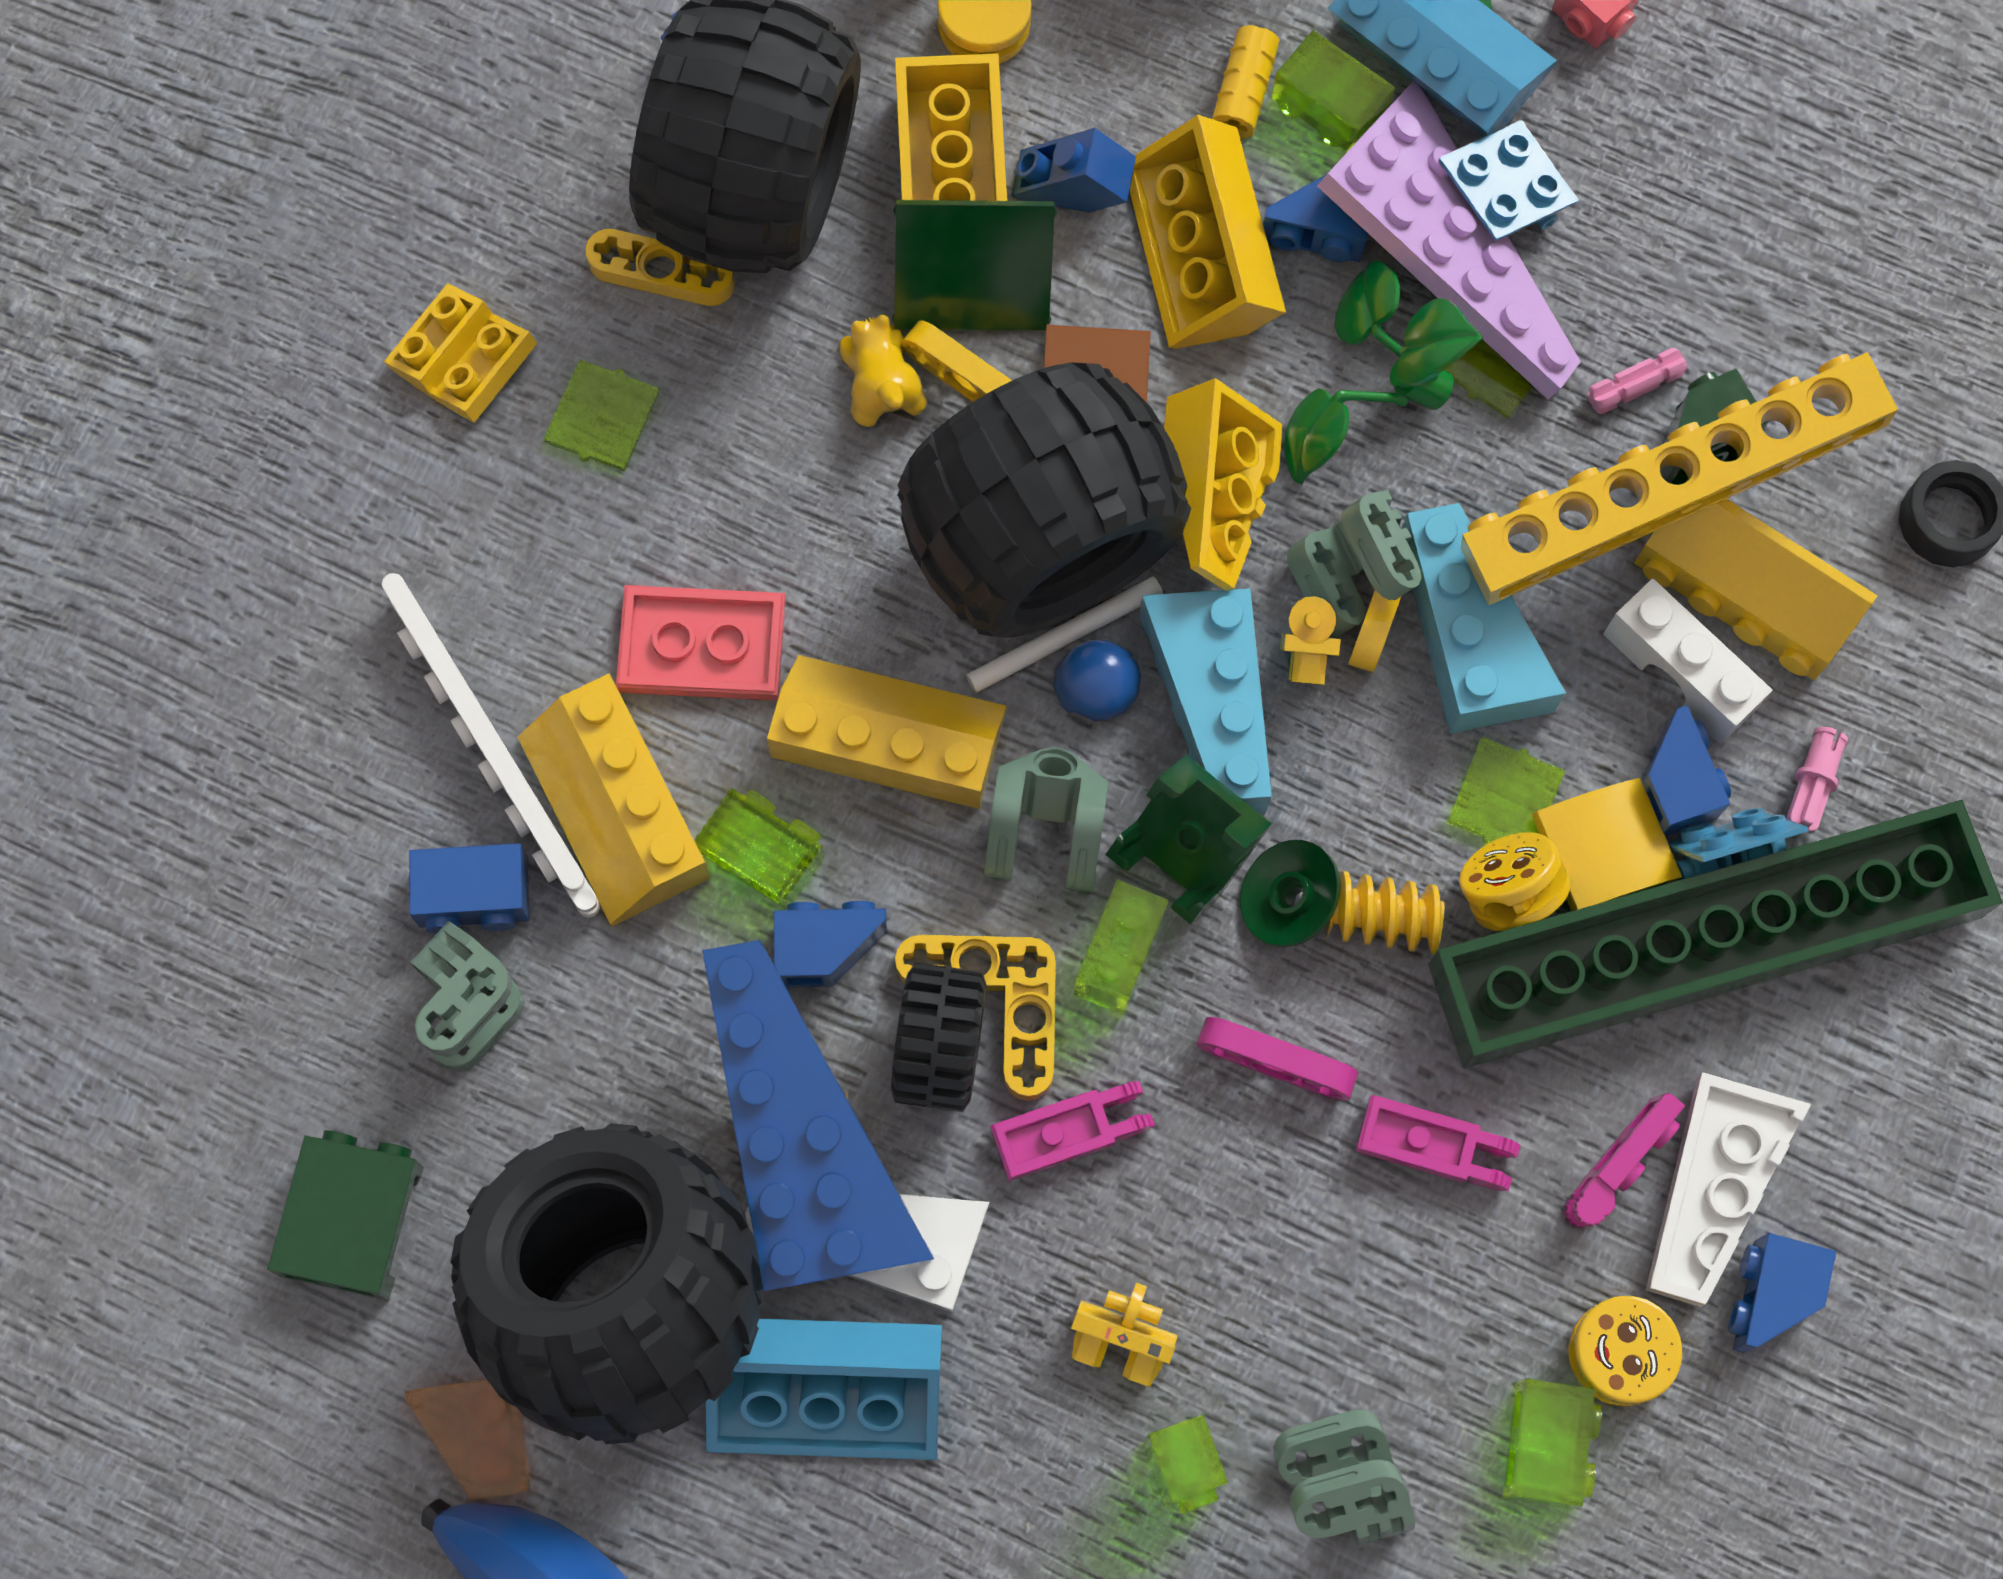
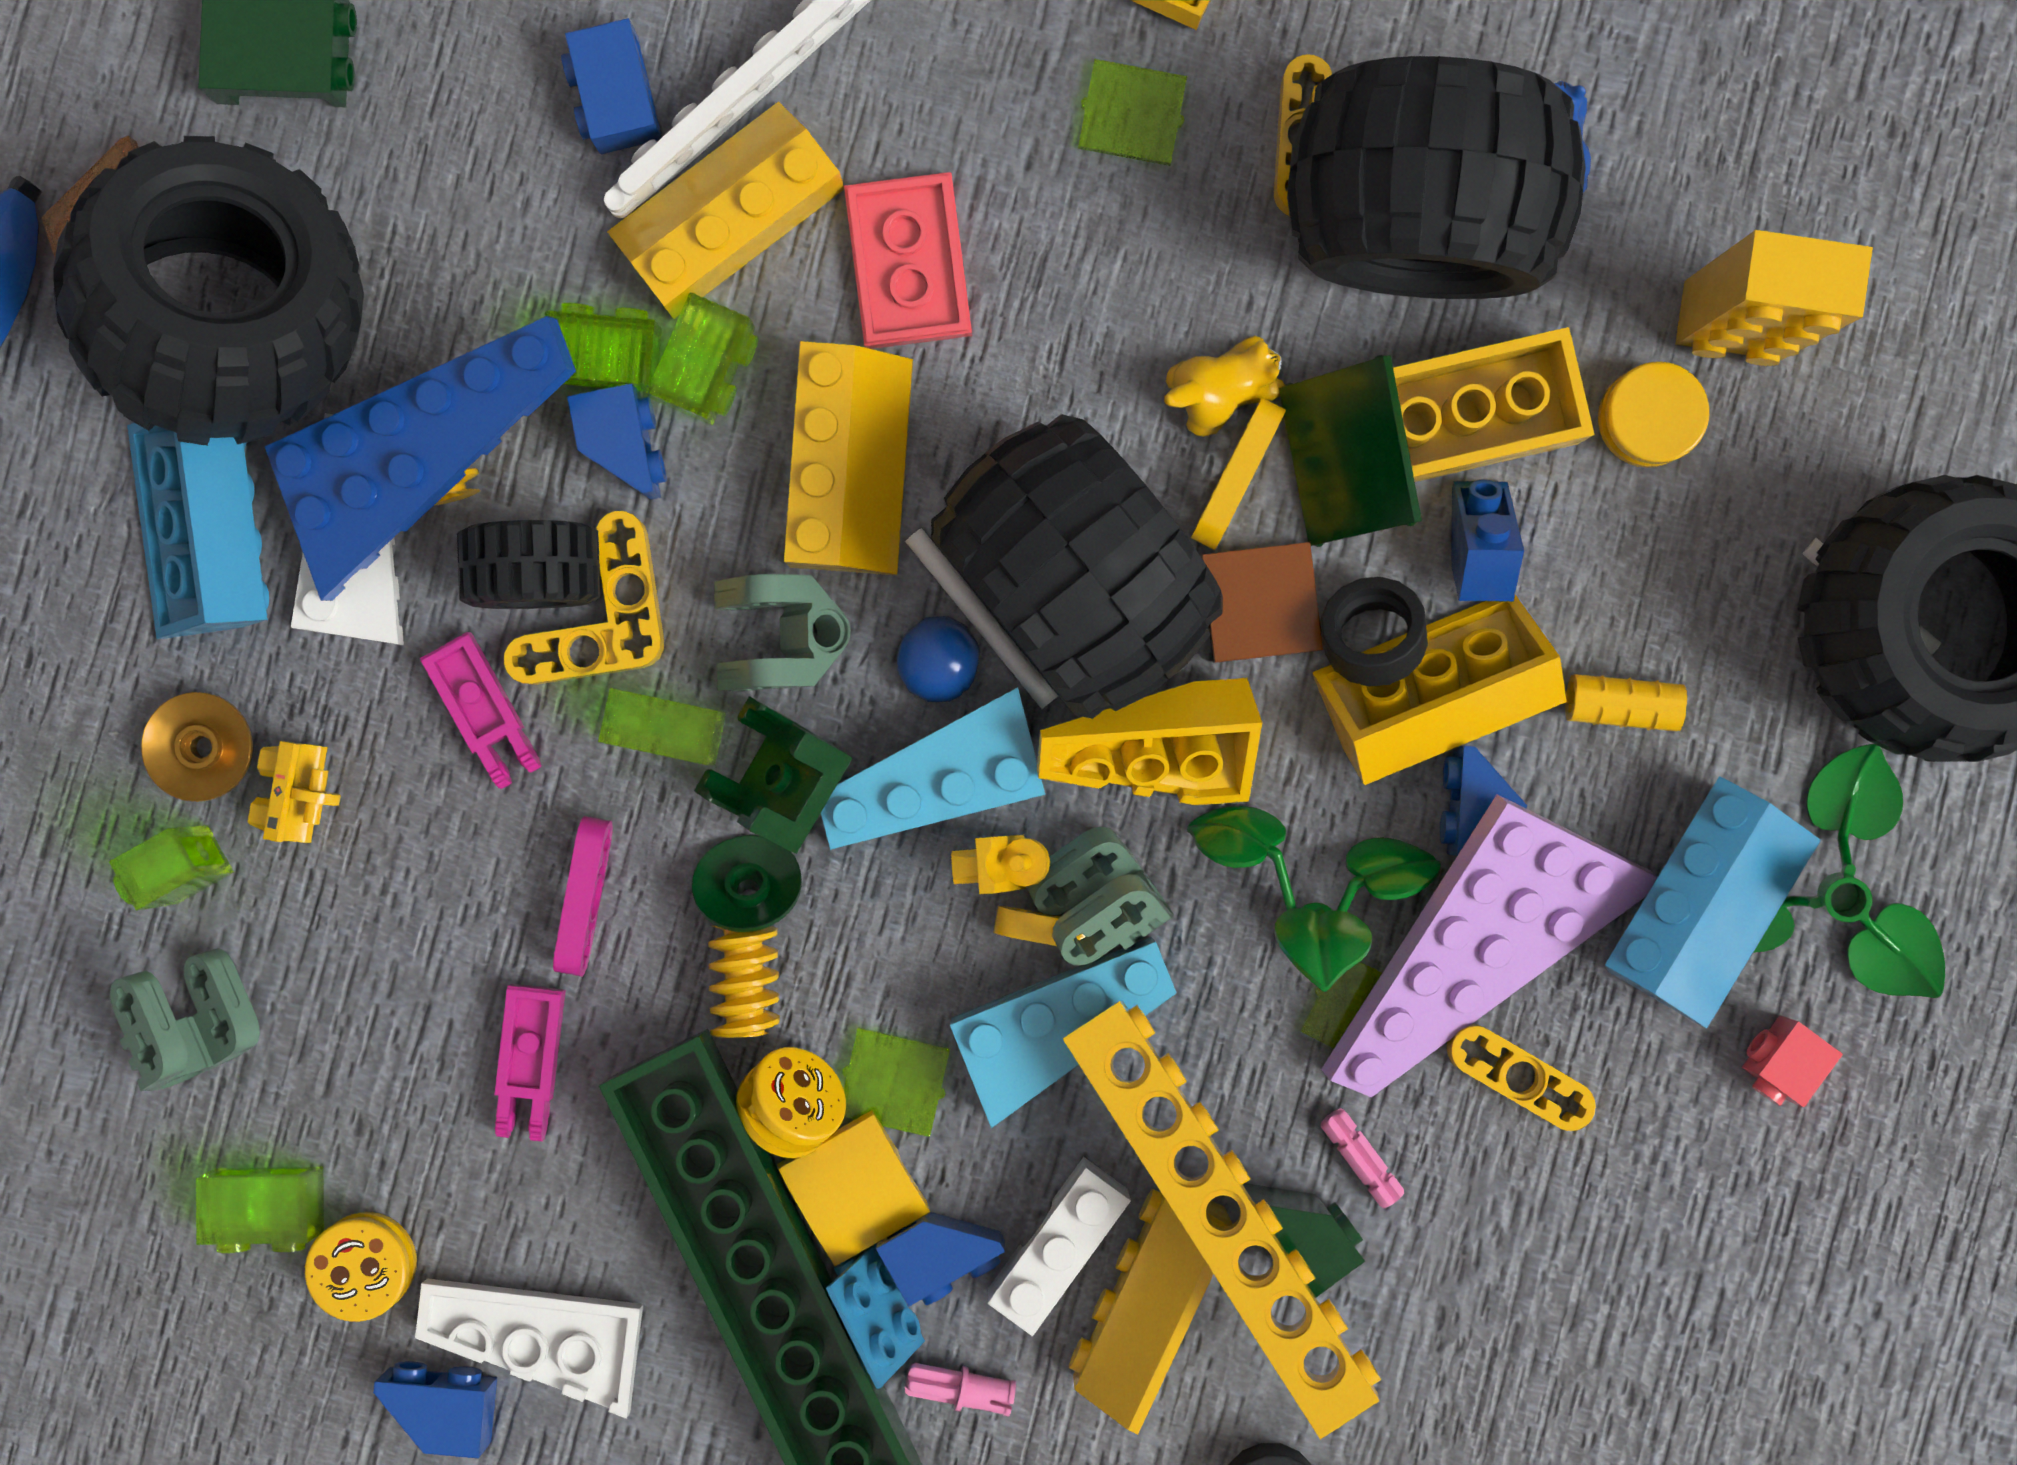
camera: 80 degrees right, 15 degrees up
sand green piece [410,921,524,1072] -> none
clear neon green brick [1271,30,1395,152] -> none
hinge [1438,120,1578,242] -> none
dark pink hinge [1563,1093,1685,1228] -> none
none -> pearl gold dish [141,692,253,802]
none -> clear neon green brick [545,303,662,393]
none -> black tyre [1321,577,1428,687]
none -> yellow beam [1446,1023,1596,1131]

